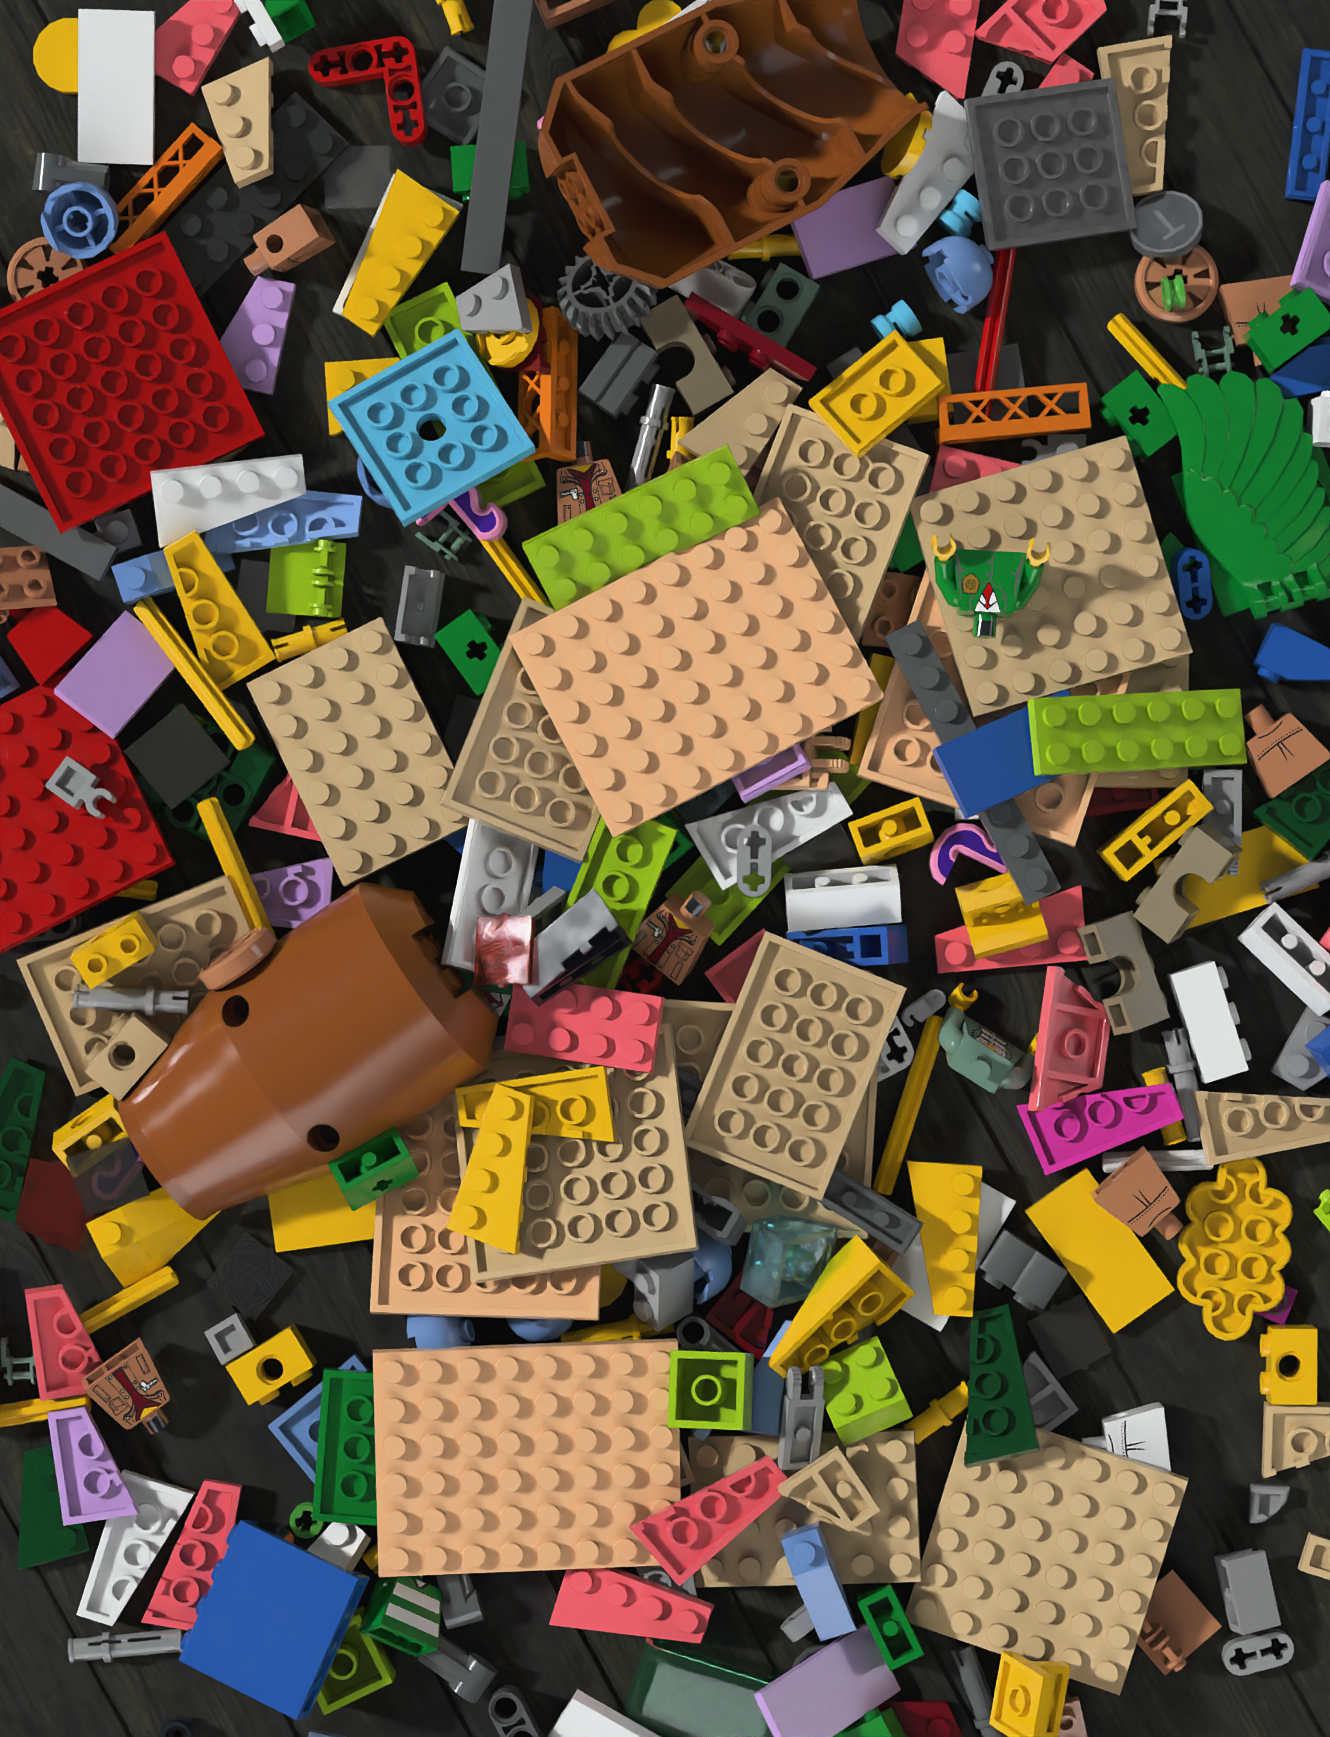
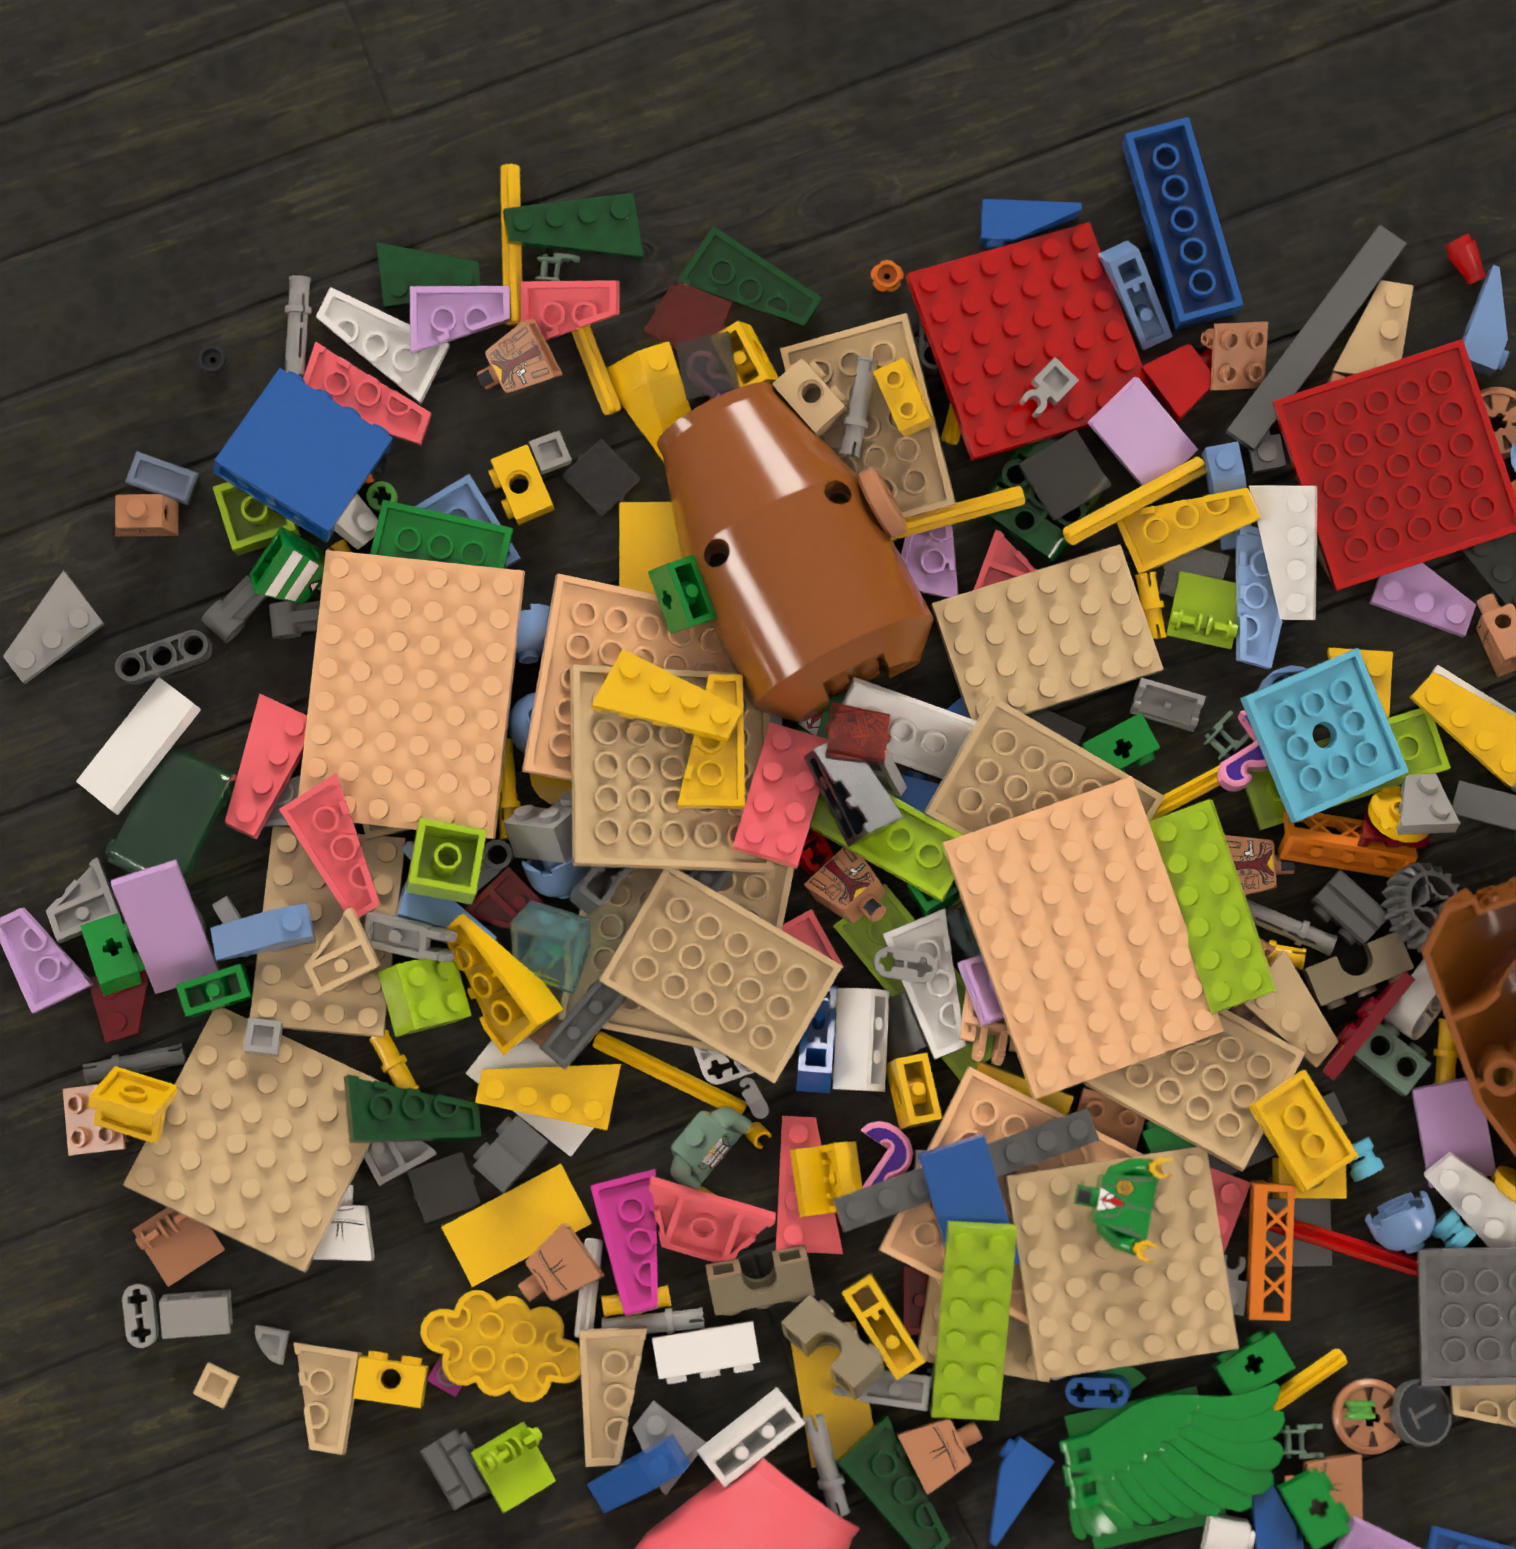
camera: 95 degrees right, 5 degrees down
none -> light grey plate [243,1018,283,1057]

